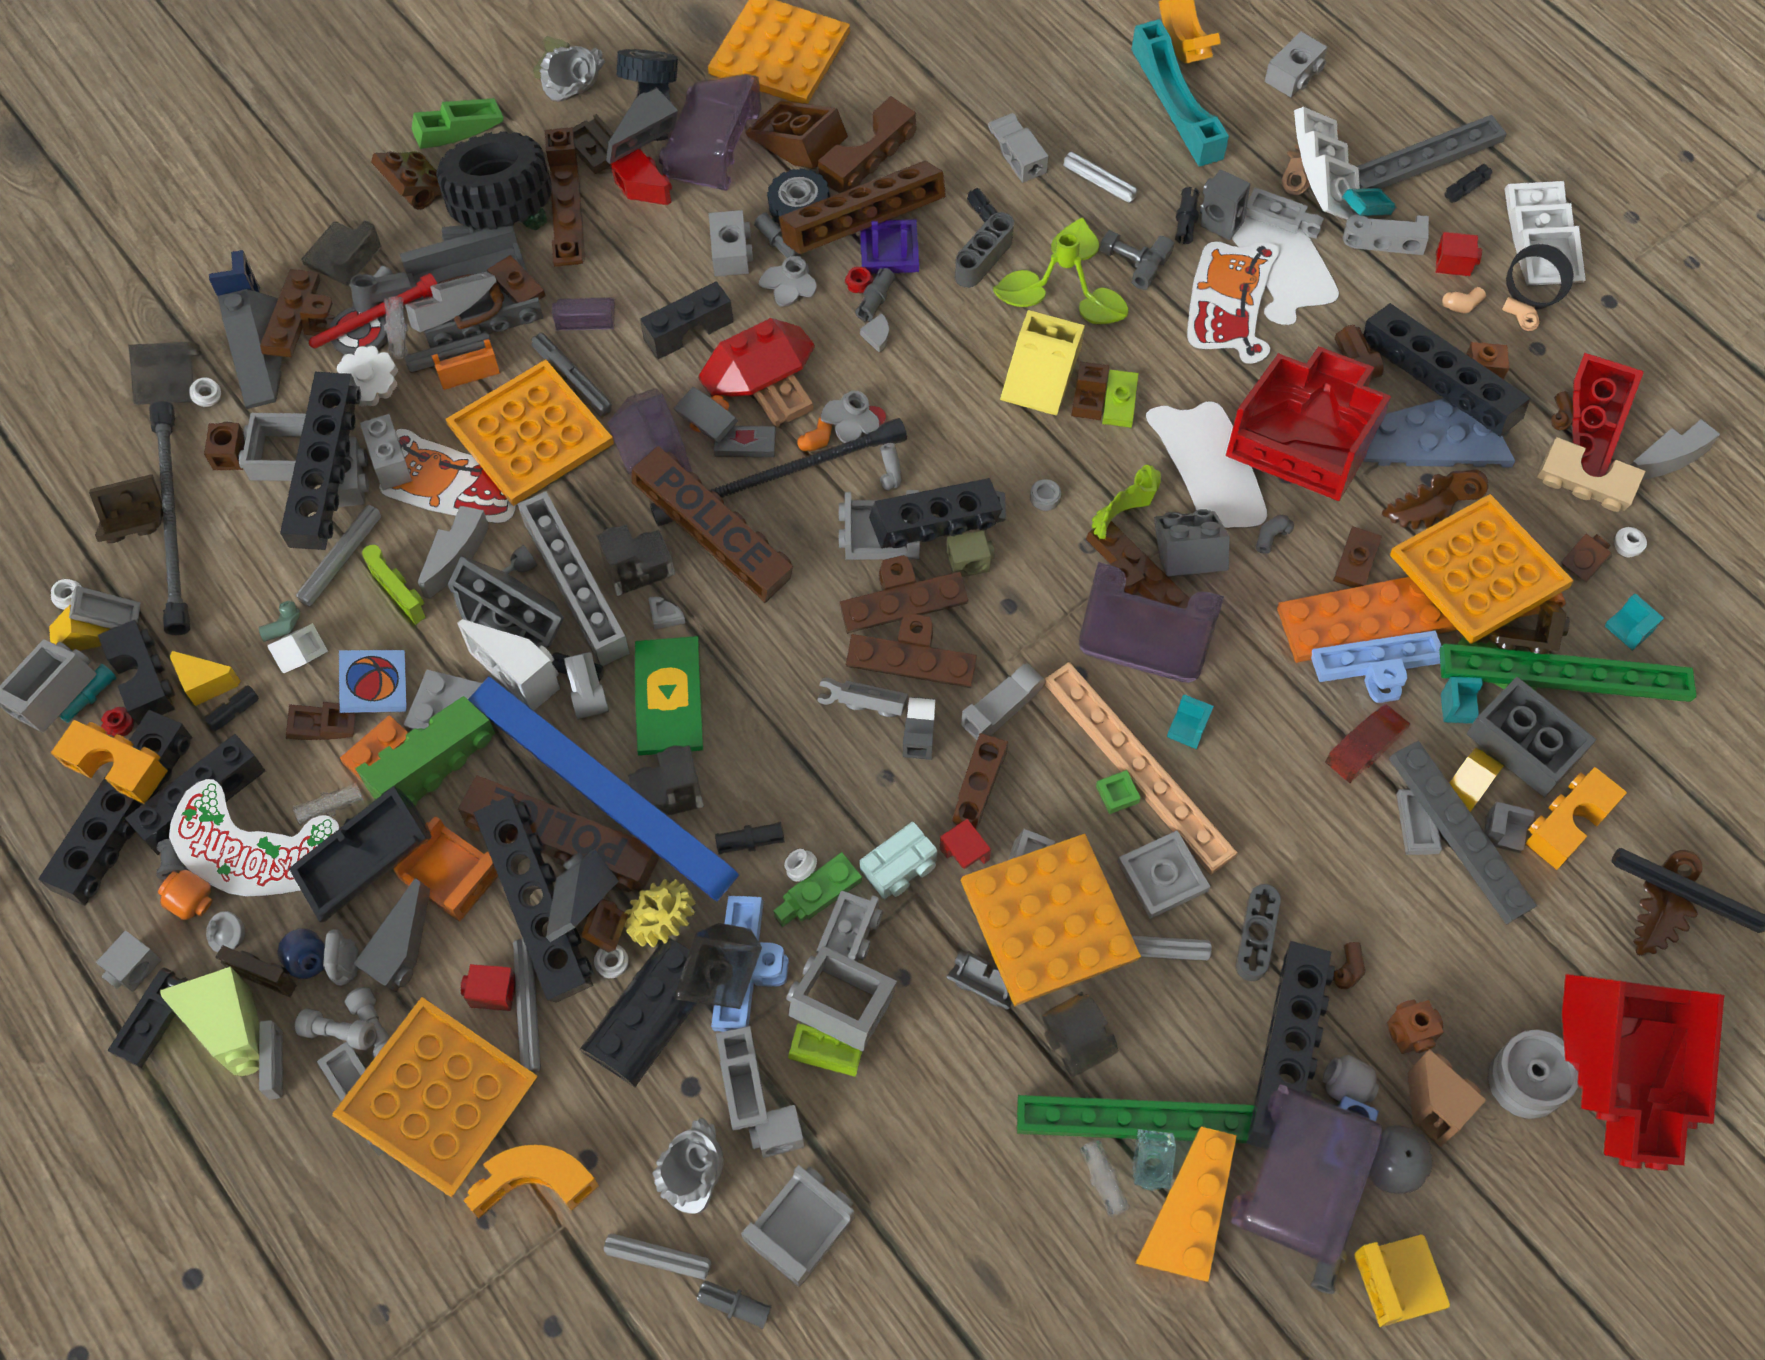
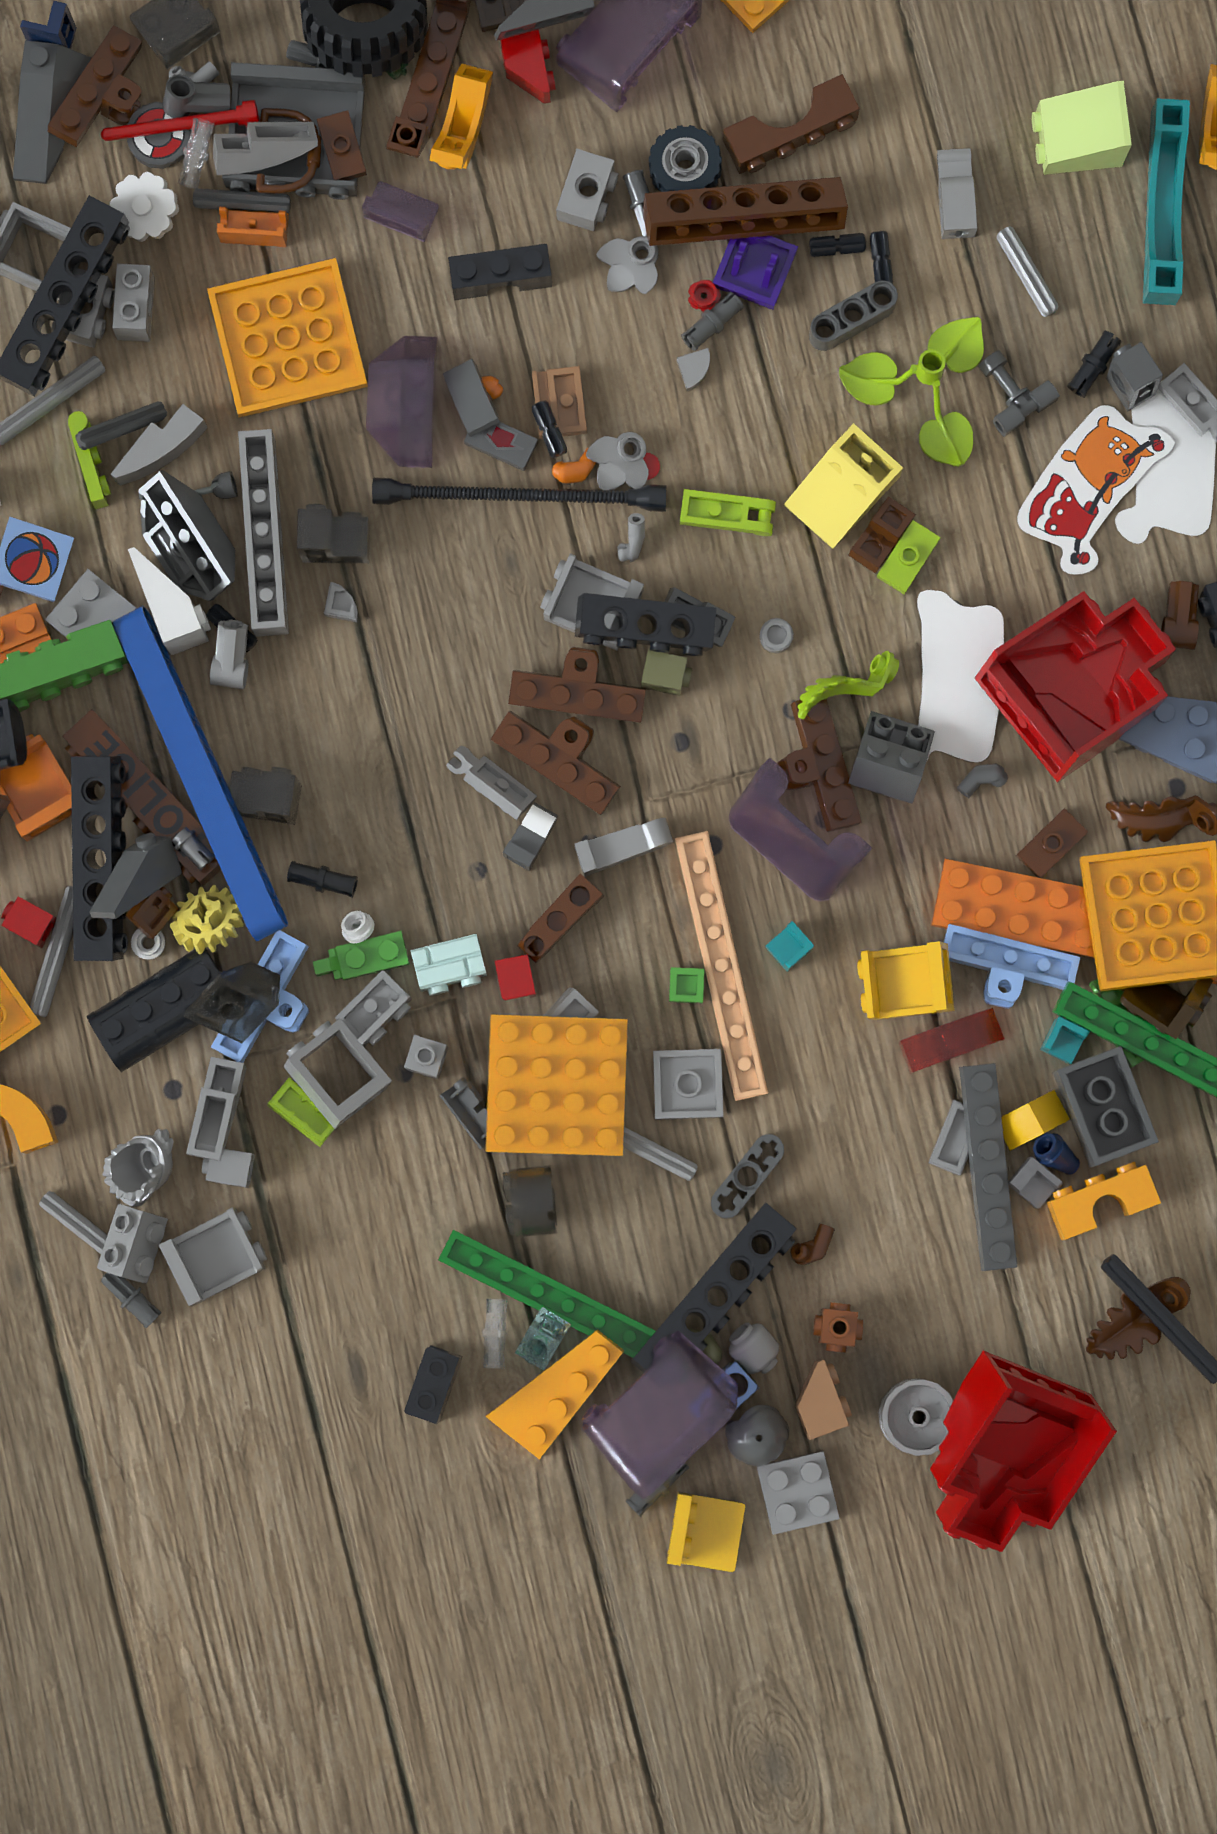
camera: 25 degrees right, 20 degrees up
sticker [379,429,516,523] -> none
dark grey axle [531,333,612,416] -> none
reddish brown brick [631,446,793,603] -> none
green slope [635,636,704,756] -> none
red wedge [698,318,815,396] -> none
reddish brown slope [745,101,848,169] -> none
none -> dark grey axle [75,401,167,450]
none -> light grey bracket [97,1204,168,1284]
none -> flat silver pin [172,827,215,871]
none -> light grey brick [404,1035,449,1080]
none -> black panel [404,1345,463,1424]
none -> light orange arch [429,64,493,169]
none -> black piece [532,400,567,458]
none -> lime plate [680,489,776,536]
none -> light grey plate [756,1451,840,1535]
none -> black piece [809,233,866,257]
none -> yellow panel [857,941,955,1020]
none -> yellowish green slope [1032,81,1132,175]
none -> dark blue cone [1033,1133,1080,1175]

